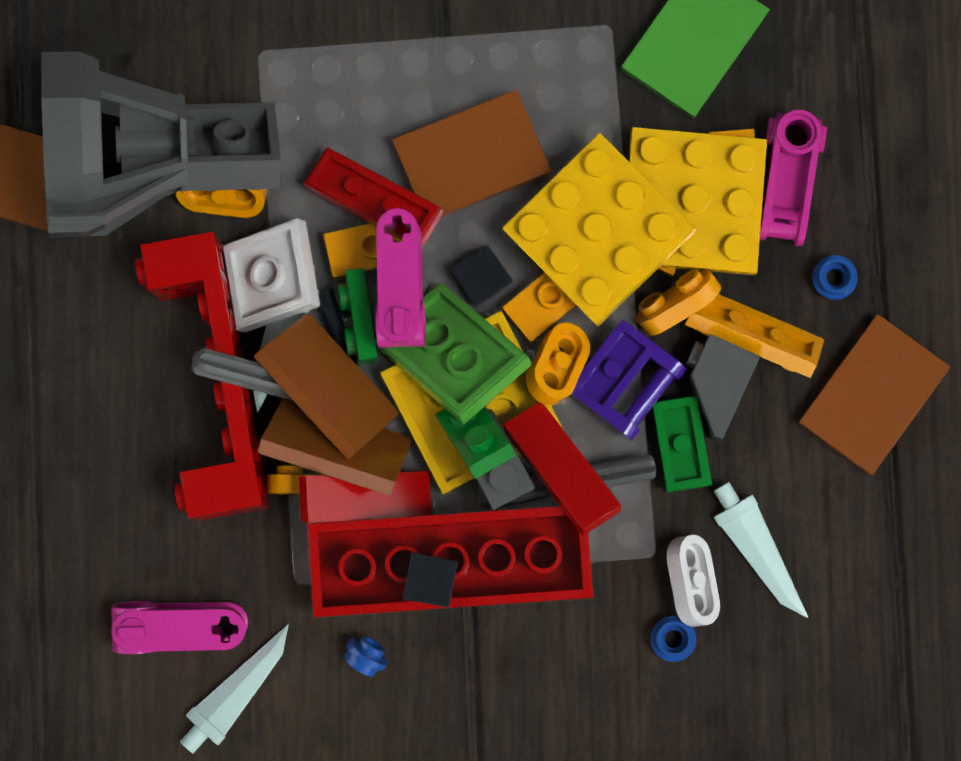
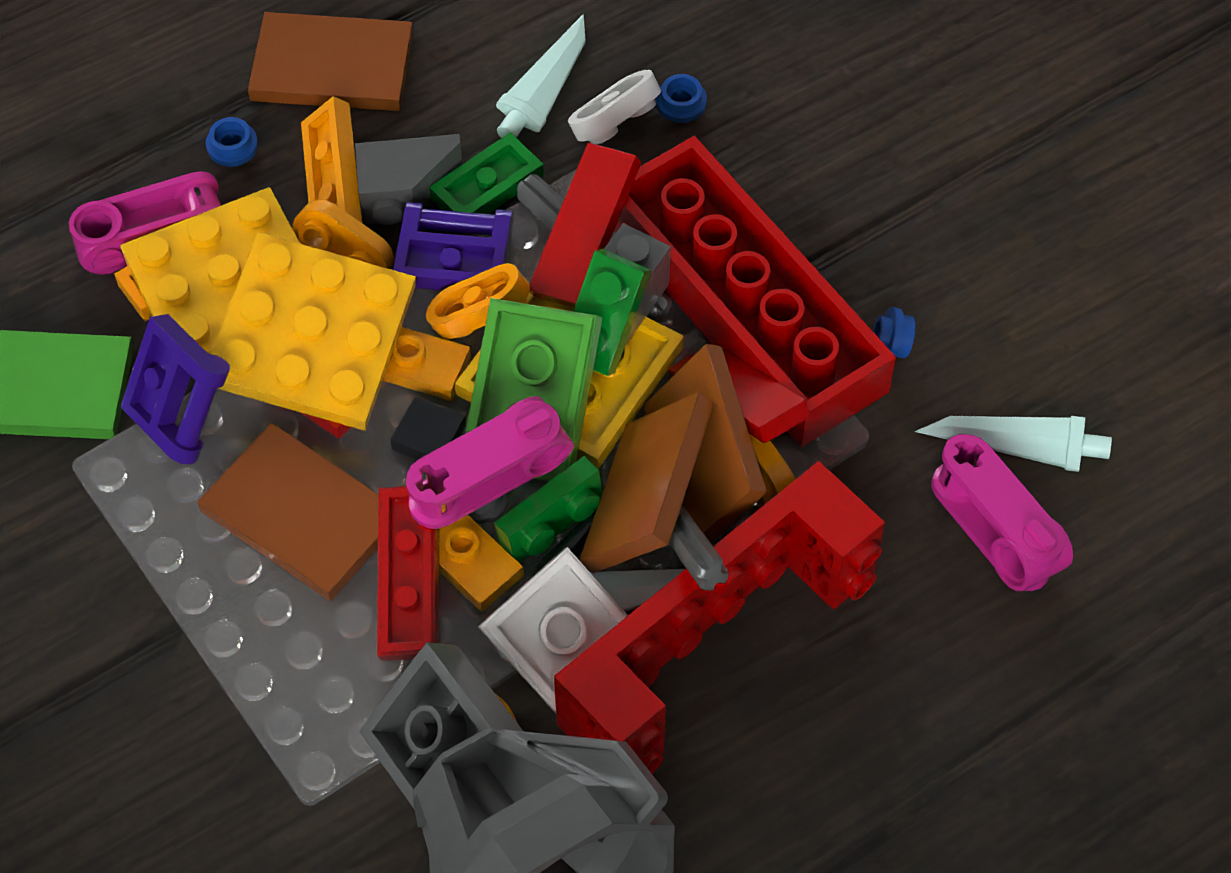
camera: 120 degrees left, 25 degrees down
black tile [403,553,458,608] -> none
none -> dark purple plate [121,314,230,464]

